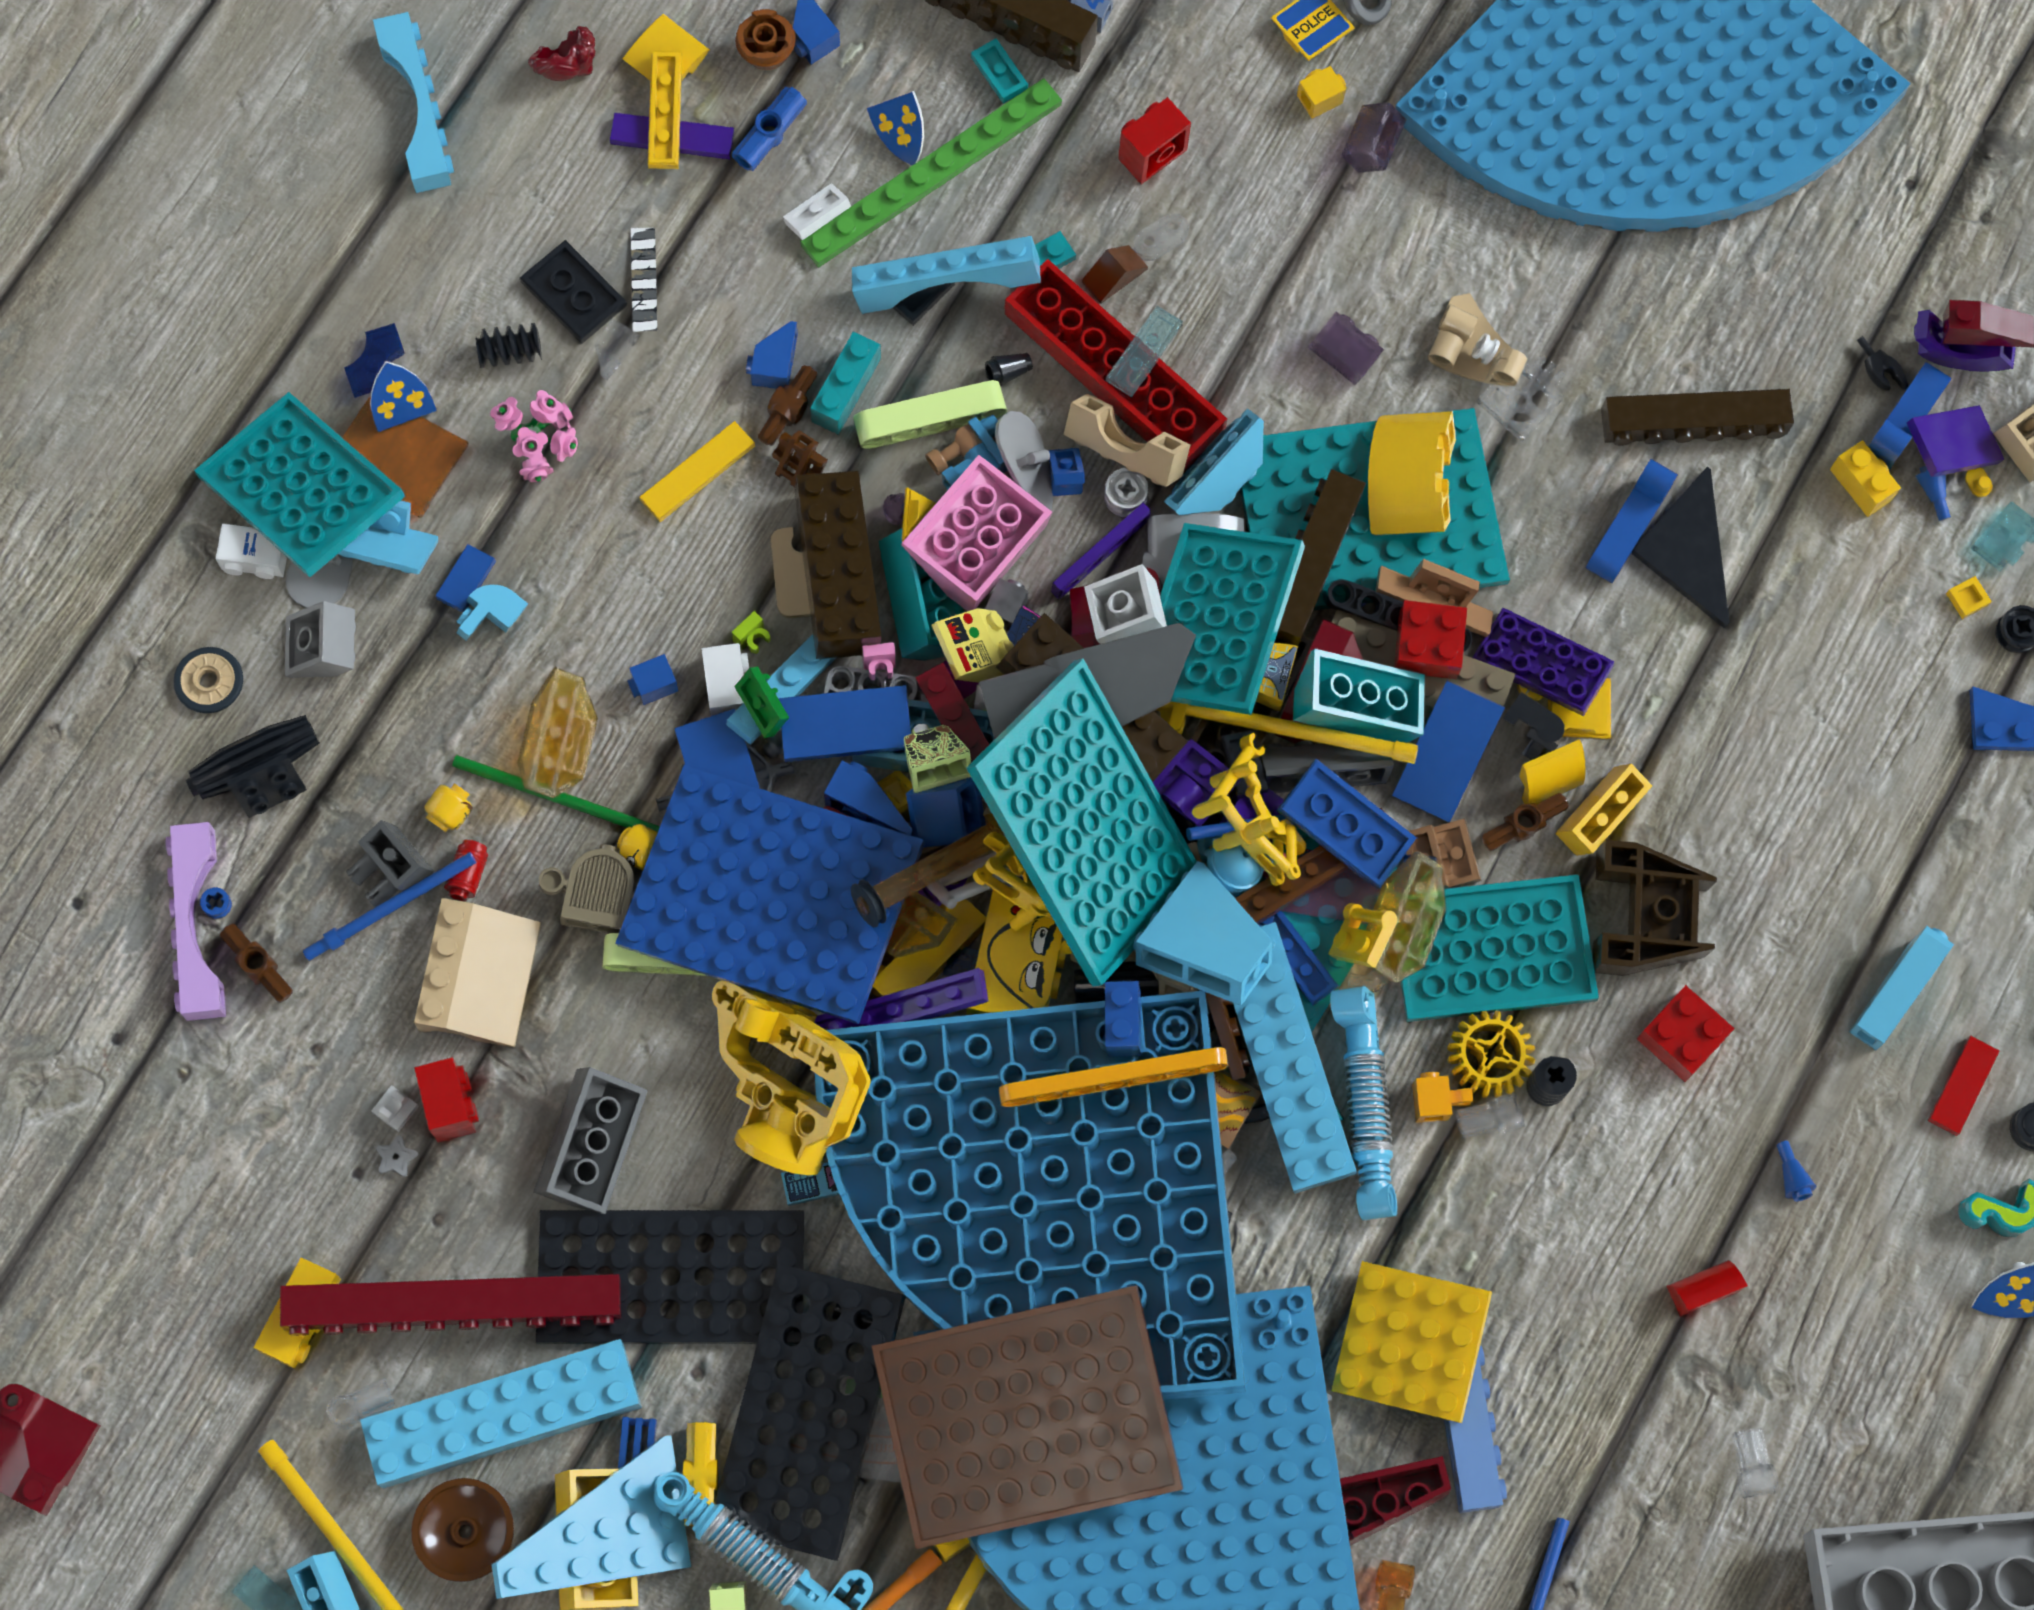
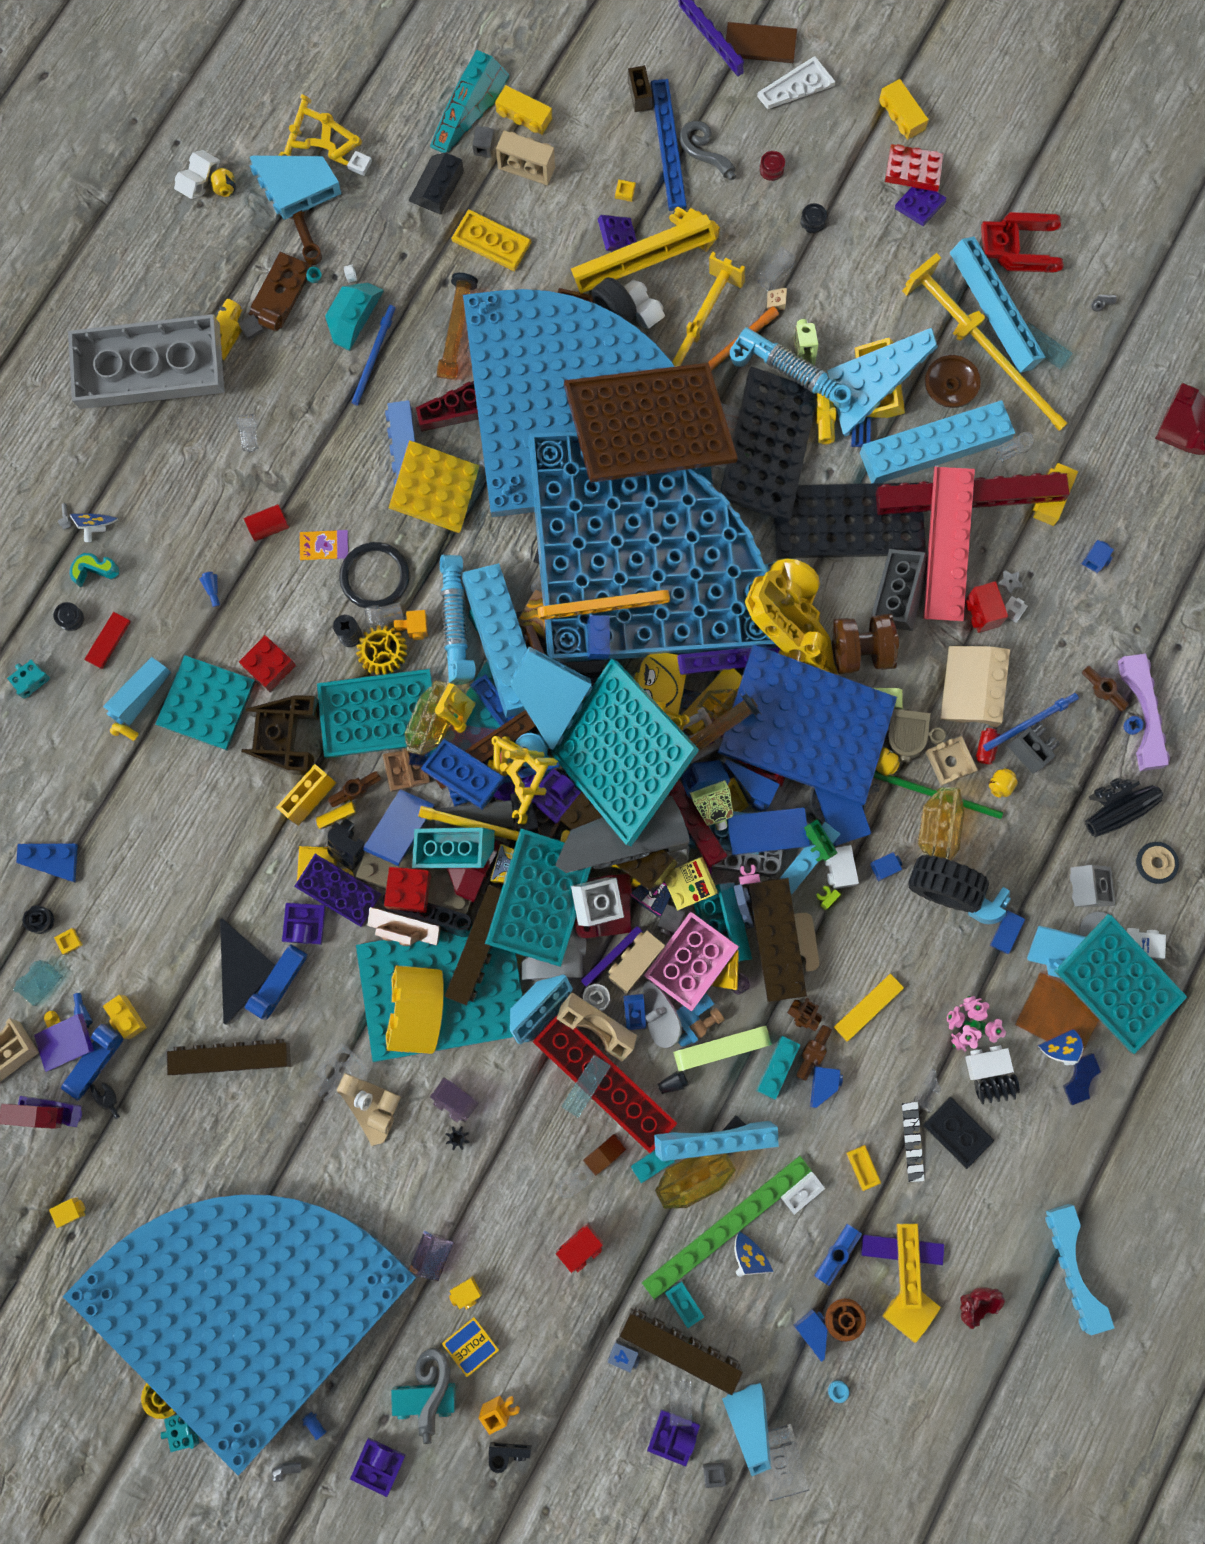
camera: 175 degrees left, 5 degrees up
none -> yellow brick [49,1197,86,1228]
none -> yellow arm [110,722,139,741]
none -> teal plate [155,655,256,751]
none -> dark purple plate [282,903,326,945]
none -> sticker [300,530,348,560]
none -> black wedge [339,542,410,610]
none -> black gear [446,1126,470,1151]
none -> tan brick [608,931,665,994]
none -> clear yellow wedge [655,1153,736,1209]
none -> sand blue wing [734,884,754,929]
none -> reddish brown piece [832,614,899,674]
none -> yellow tile [846,1145,881,1191]
none -> black tyre [908,855,989,913]
none -> coral plate [923,467,975,621]
none -> tan piece [925,736,978,786]
none -> white brick [965,1045,1014,1080]
none -> blue brick [1081,540,1114,573]

